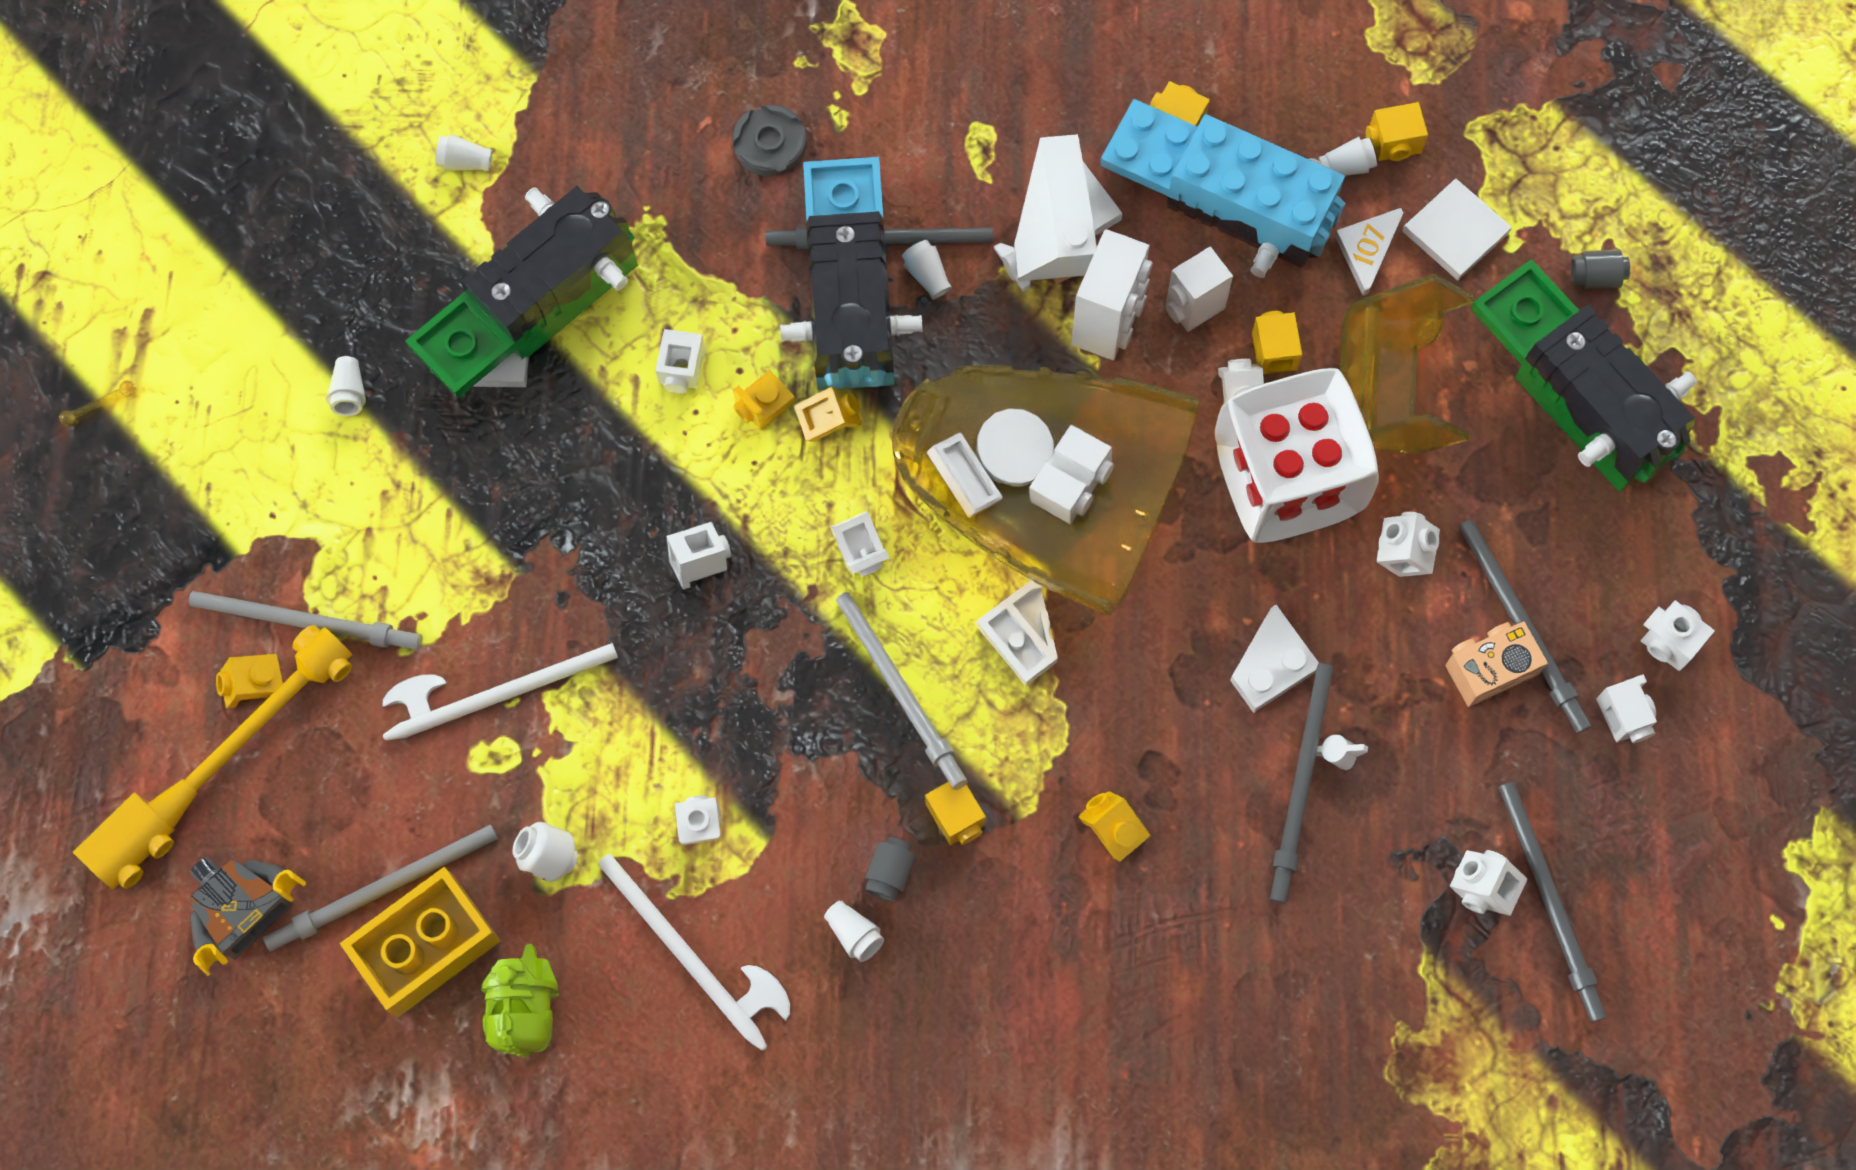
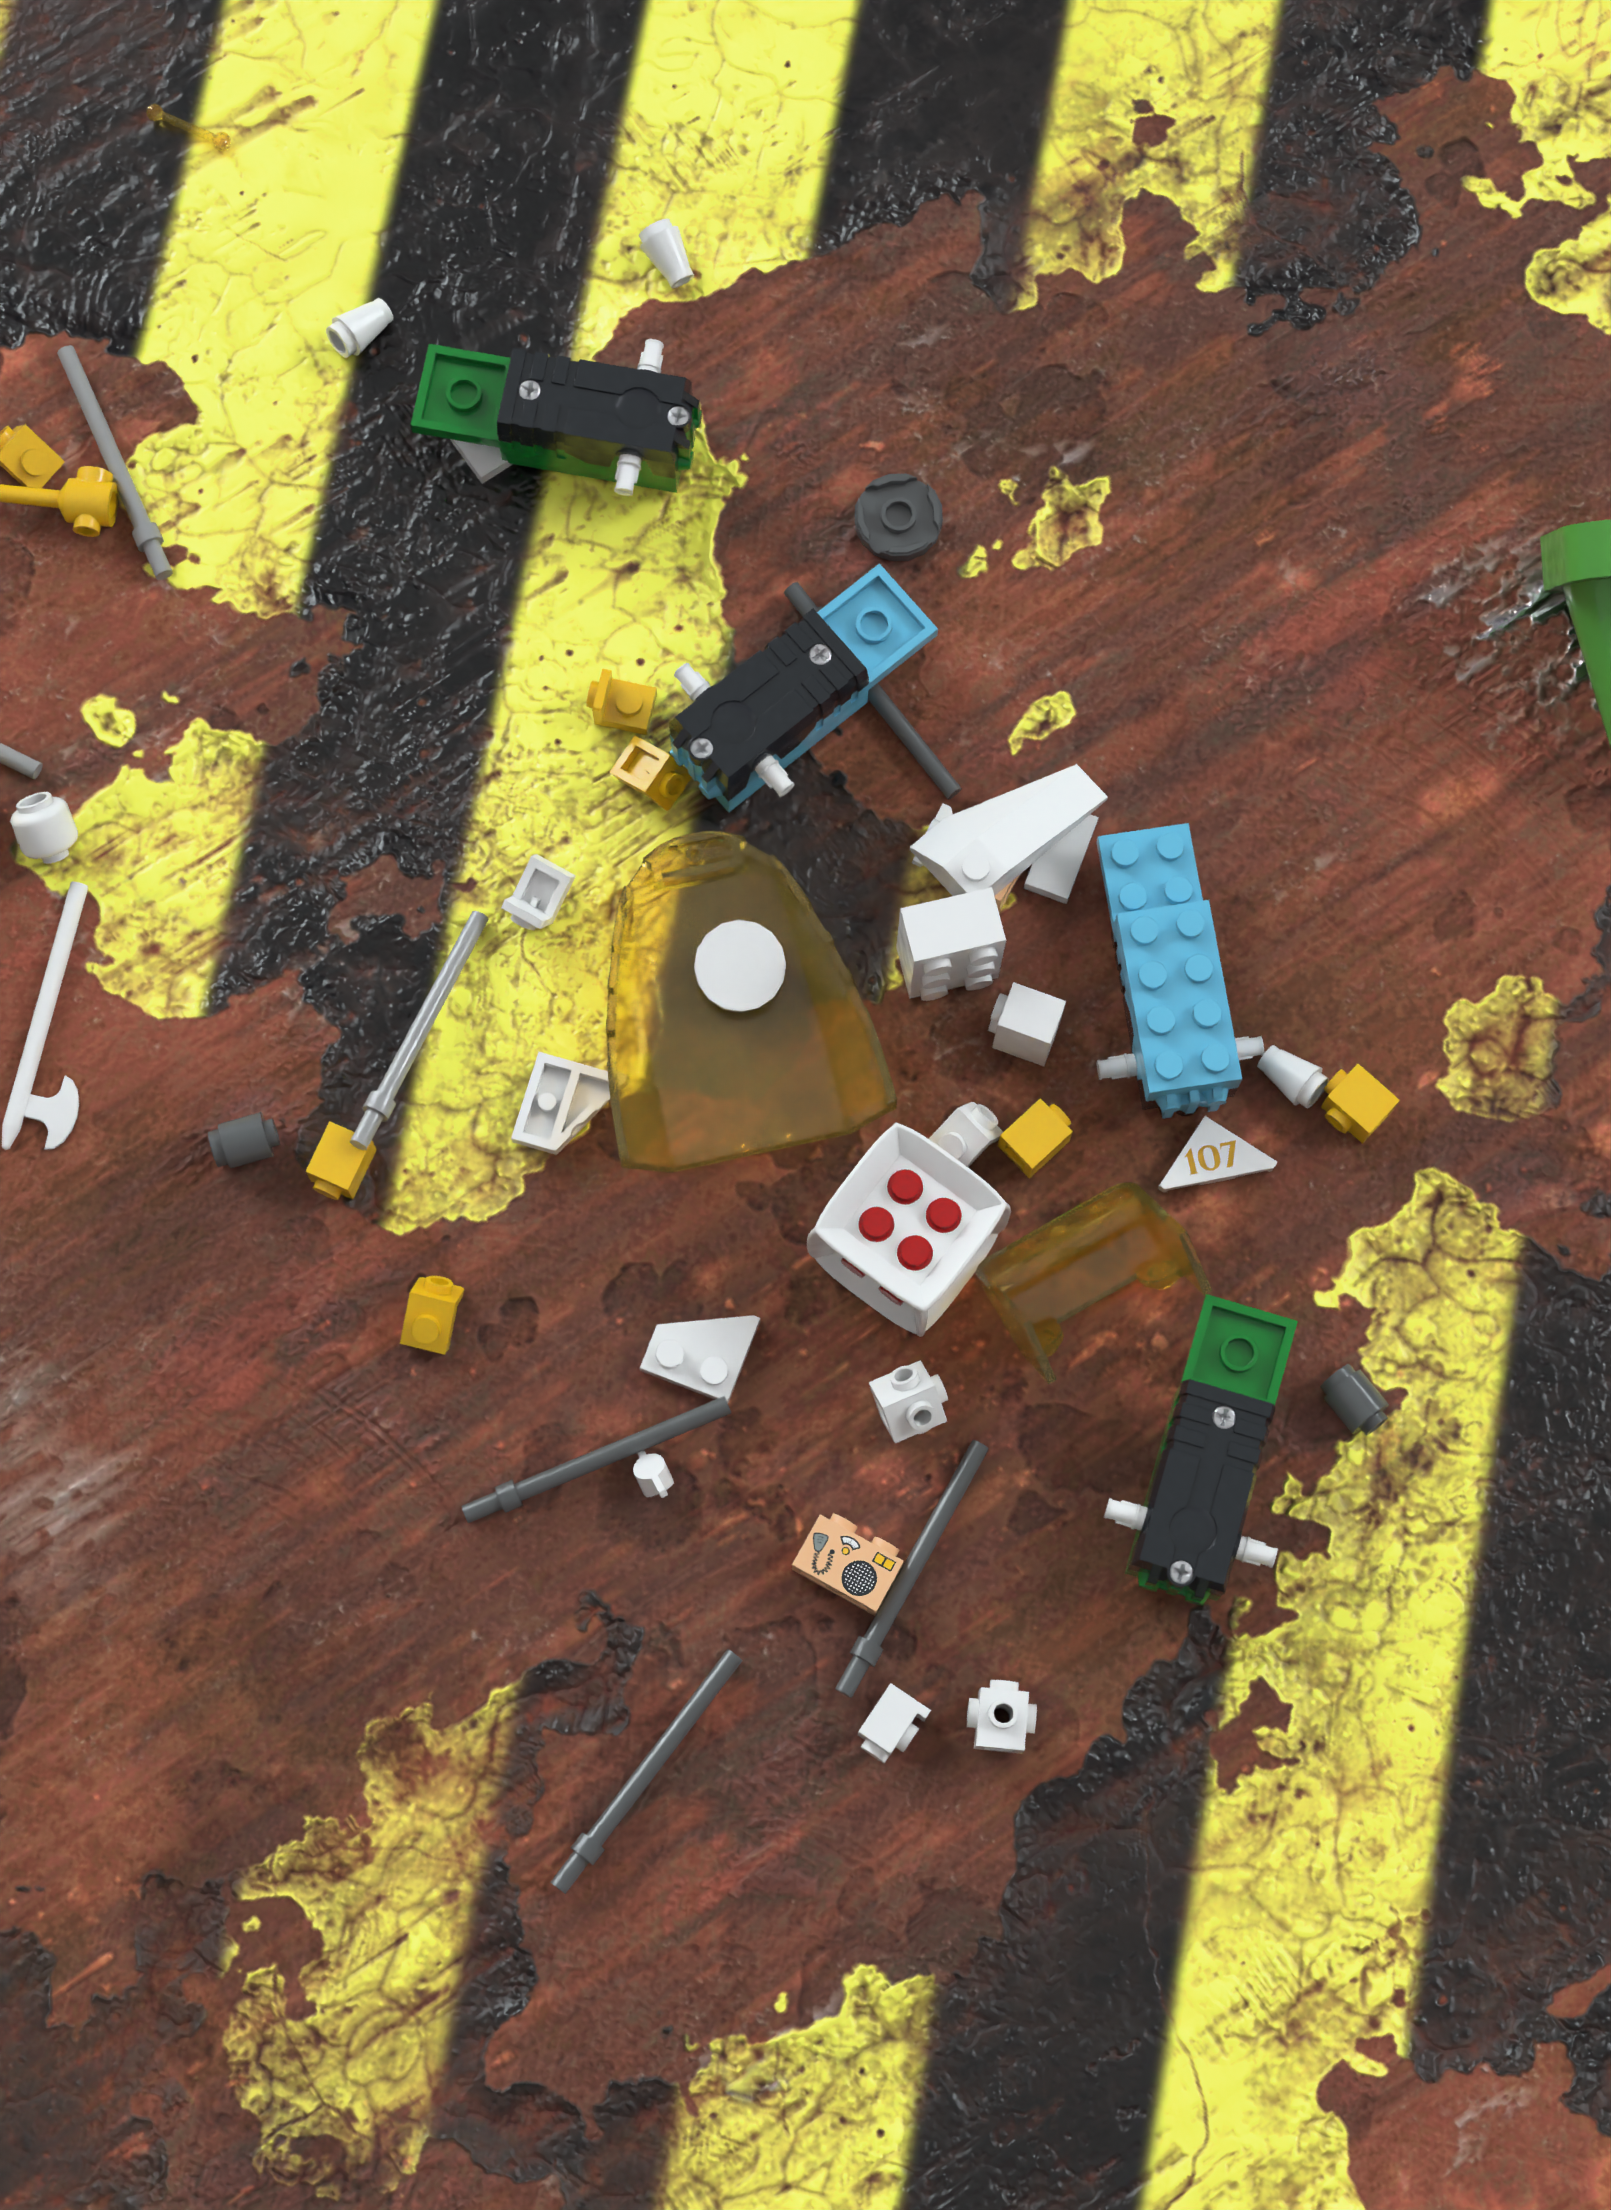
camera: 50 degrees right, 5 degrees up
white piece [382,643,618,740] -> none
white brick [655,329,706,394] -> none
white brick [666,522,731,589] -> none
white bracket [675,796,722,845] -> none
white cone [824,901,884,962] -> none
white cone [902,240,952,299] -> none
white tile [927,432,1003,518] -> none
white brick [1029,425,1114,525] -> none
yellow brick [1150,81,1210,127] -> none
white tile [1402,179,1512,280] -> none
white brick [1450,850,1527,916] -> none

